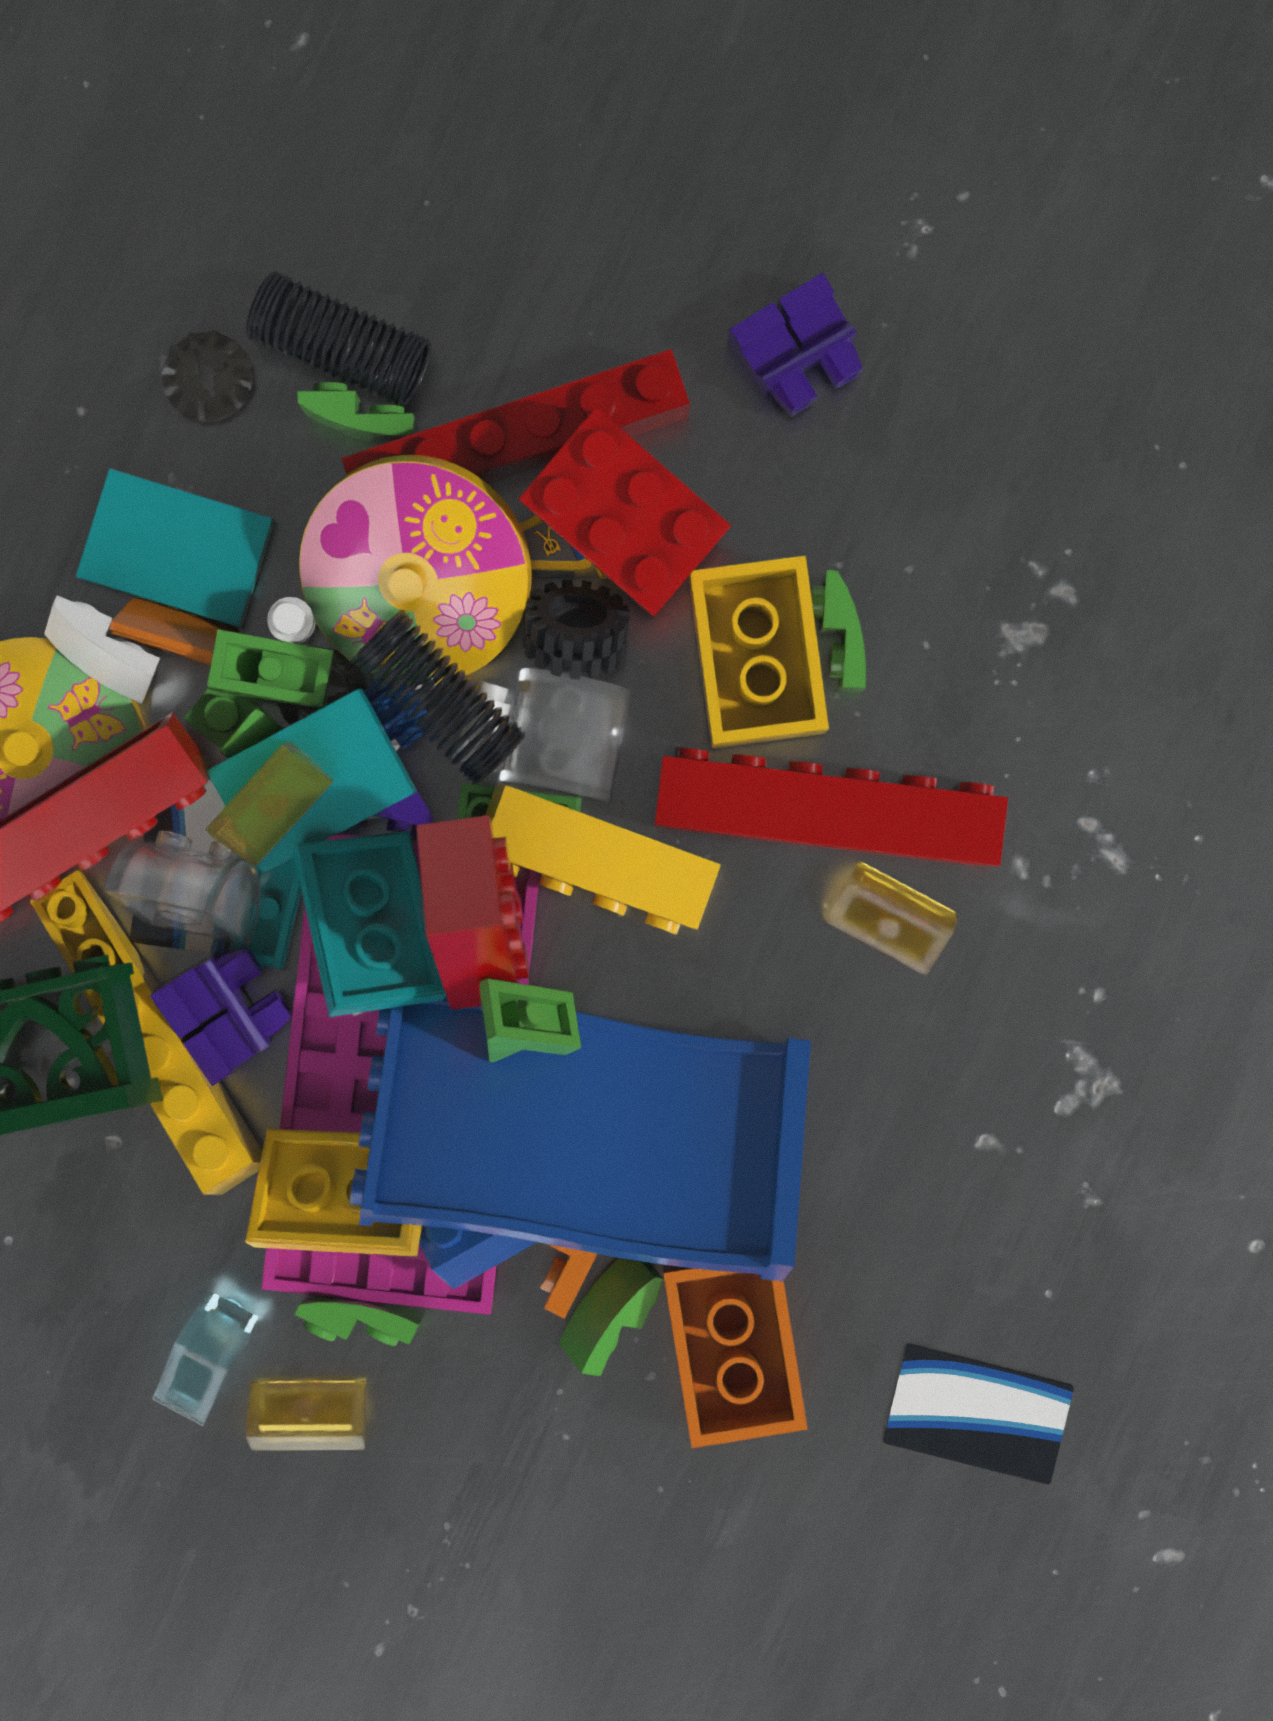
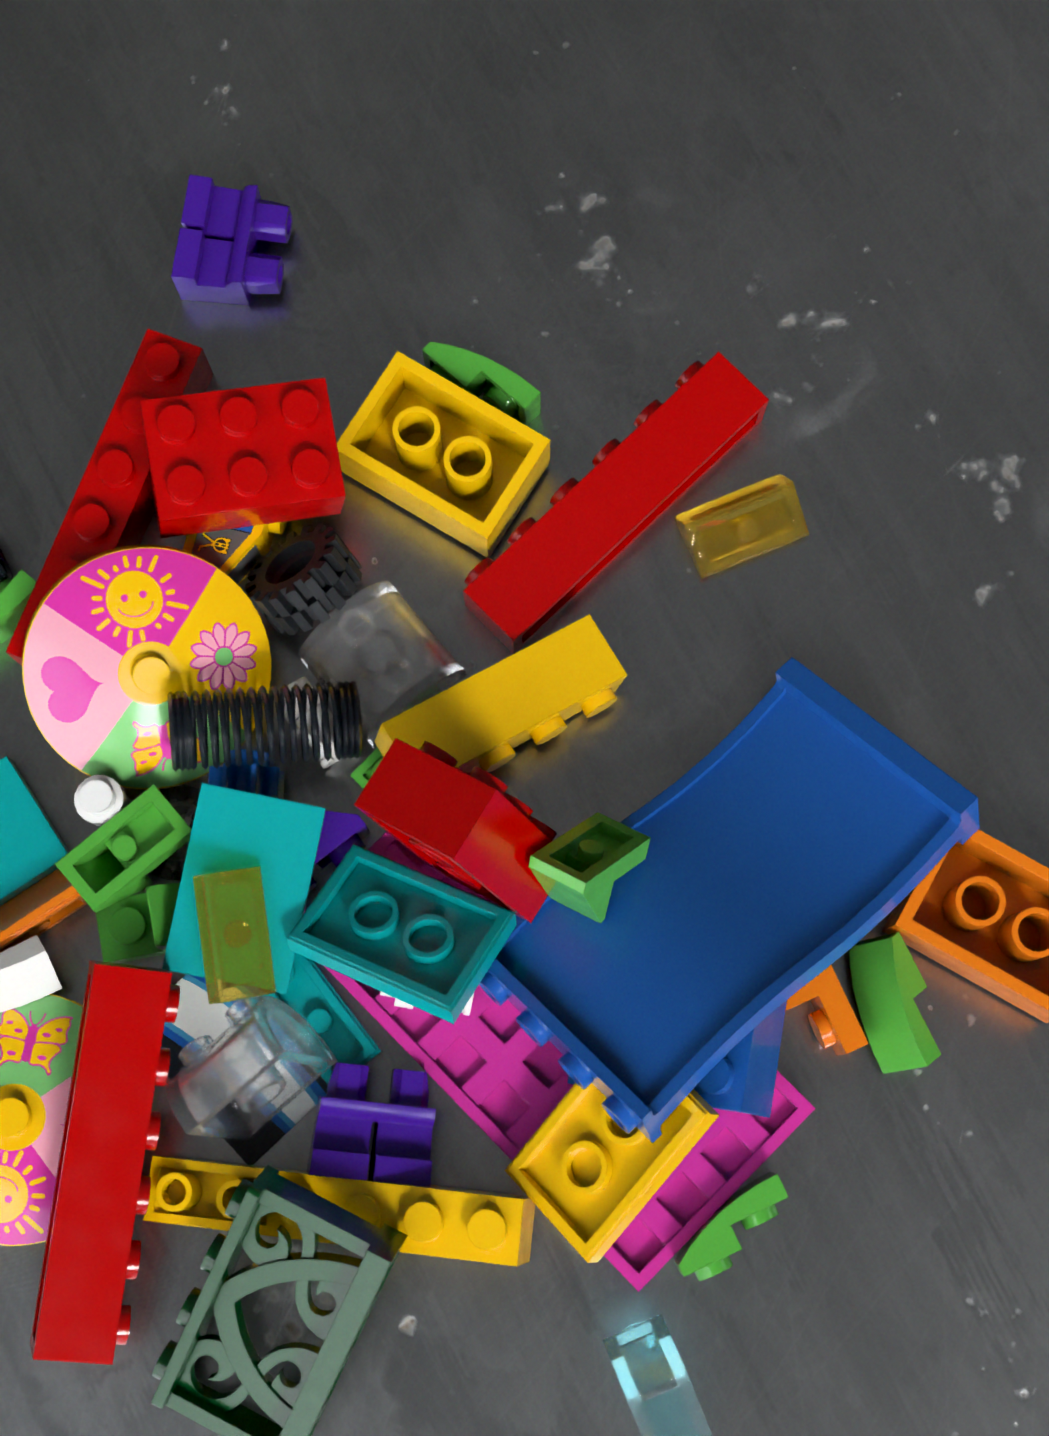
camera: 55 degrees left, 10 degrees down
clear yellow slope [246,1380,366,1450] -> none

